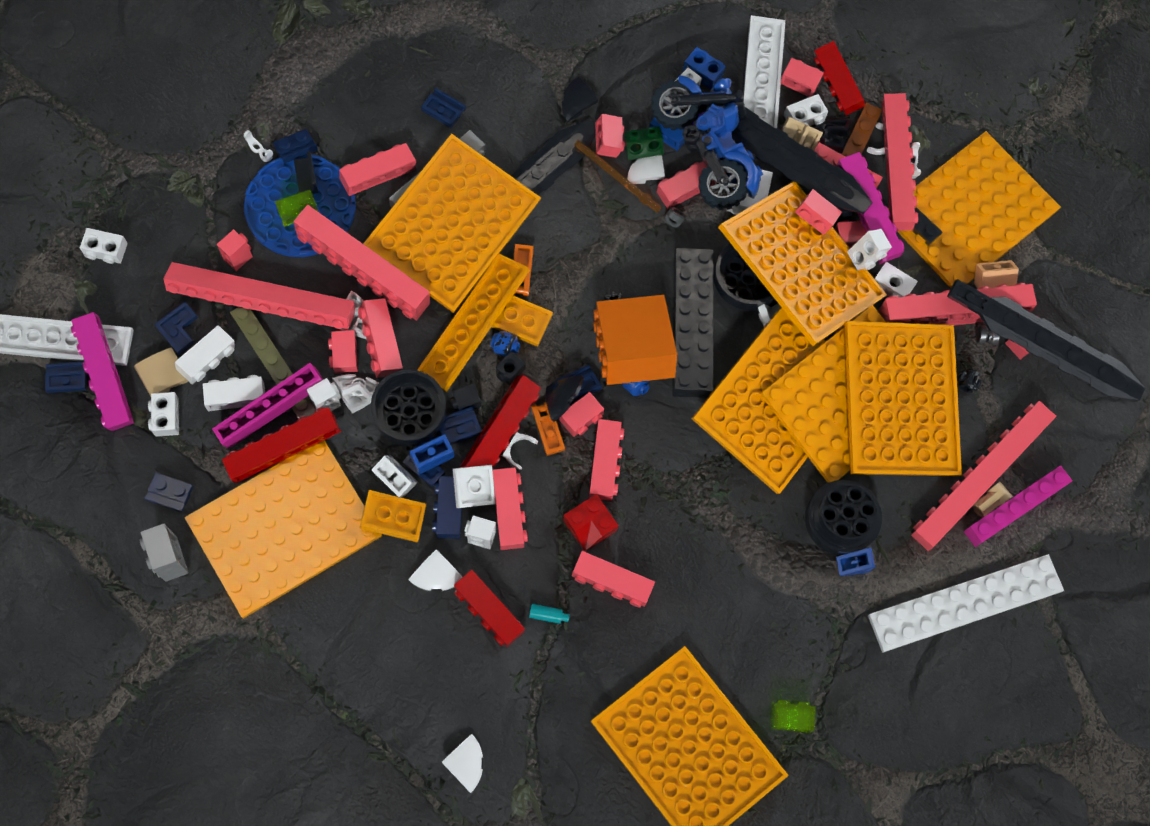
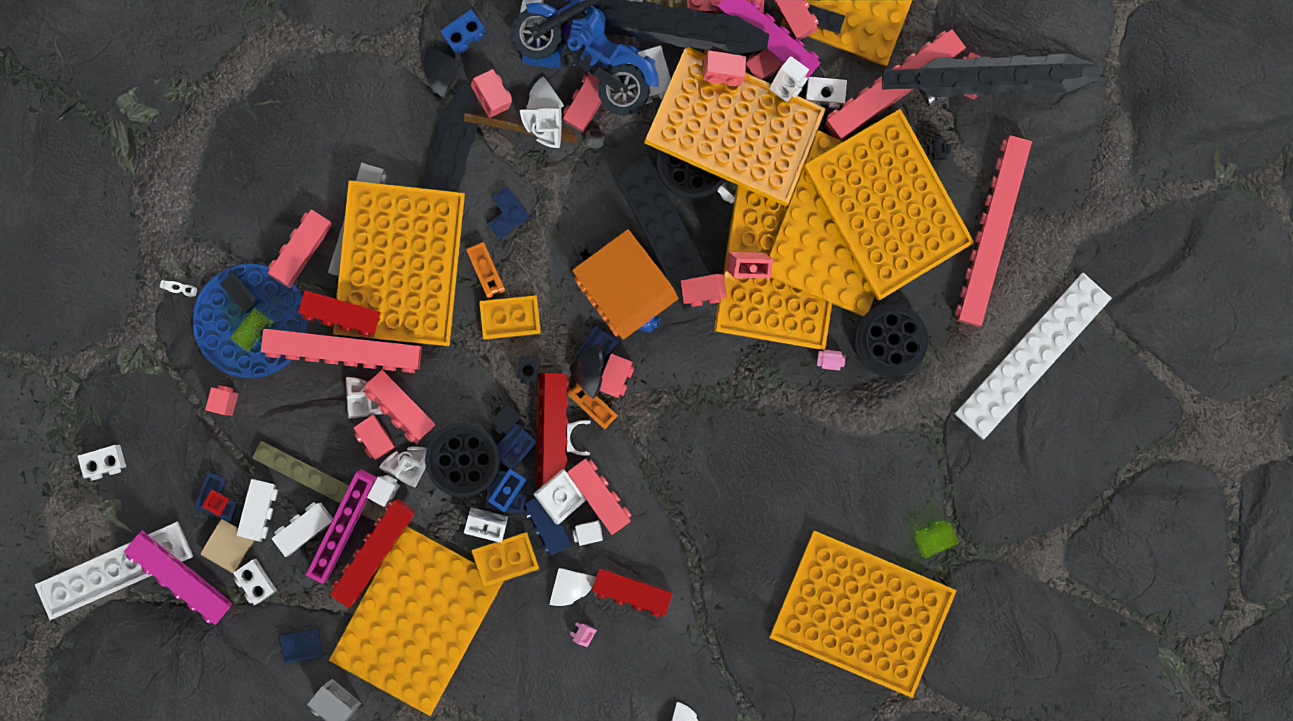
camera: 20 degrees left, 15 degrees up
dark blue plate [45,362,87,393] -> none
coral brick [163,262,355,330] -> none
dark blue plate [273,129,318,164] -> none
light orange plate [418,254,530,392] -> none
dark blue plate [421,88,466,128] -> none
blue head [491,331,520,357] -> none
teal cylinder [529,604,570,624] -> none
red slope [563,494,618,552] -> none
coral brick [572,551,655,608] -> none
coral brick [589,419,624,501] -> none
dark green brick [624,126,664,160] -> none
blue slope [836,548,875,576] -> none
dark pink brick [964,465,1072,547] -> none
tan piece [972,482,1013,518] -> none
light nougat brick [974,260,1019,288] -> none
none -> red tile [202,490,230,516]
none -> red brick [298,291,381,337]
none -> blue brick [440,10,486,53]
none -> dark blue plate [488,186,530,240]
none -> white brick [520,107,561,148]
none -> bright pink tile [570,623,597,647]
none -> coral brick [681,274,727,307]
none -> coral brick [726,252,773,278]
none -> bright pink brick [817,350,845,371]

